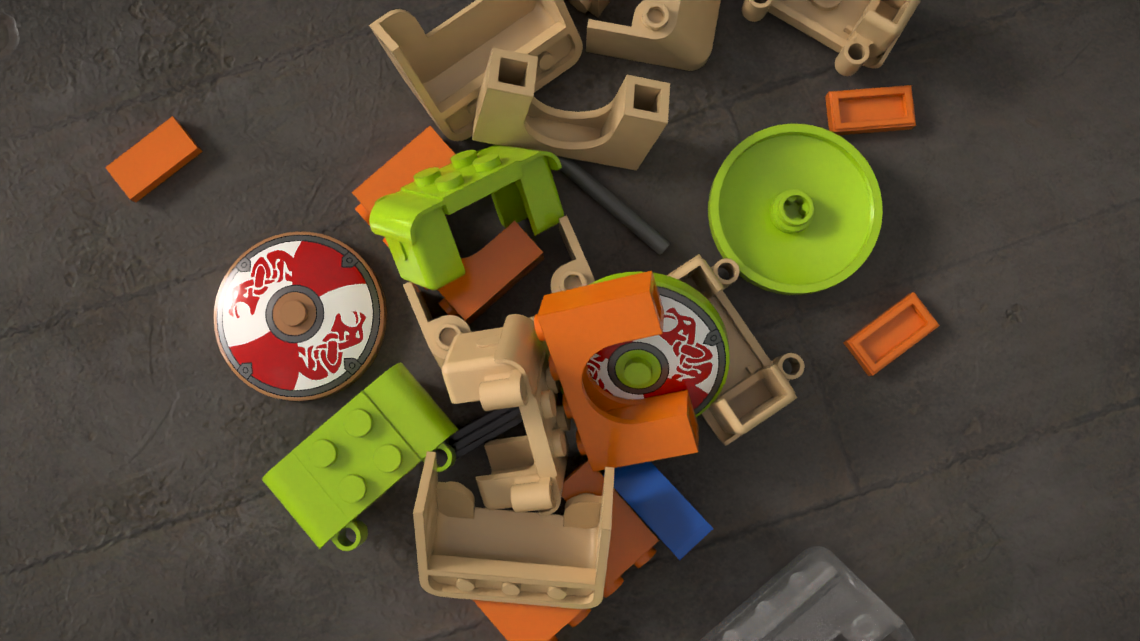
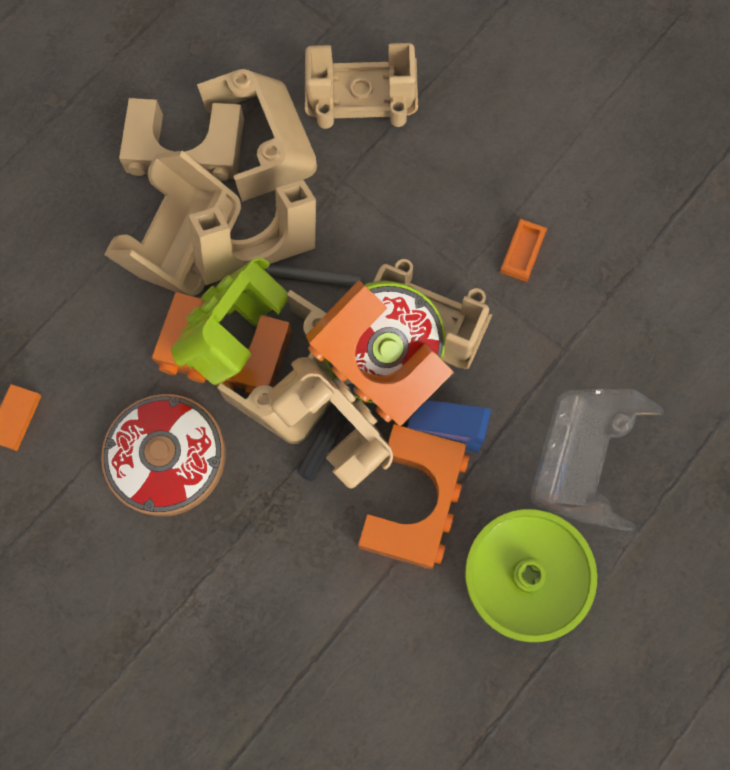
camera: 25 degrees left, 10 degrees down
lime container [262,362,459,551] -> none
tan windscreen [413,451,615,609] -> none
lime dish [708,124,883,295] -> none
orange tile [825,85,916,135] -> none

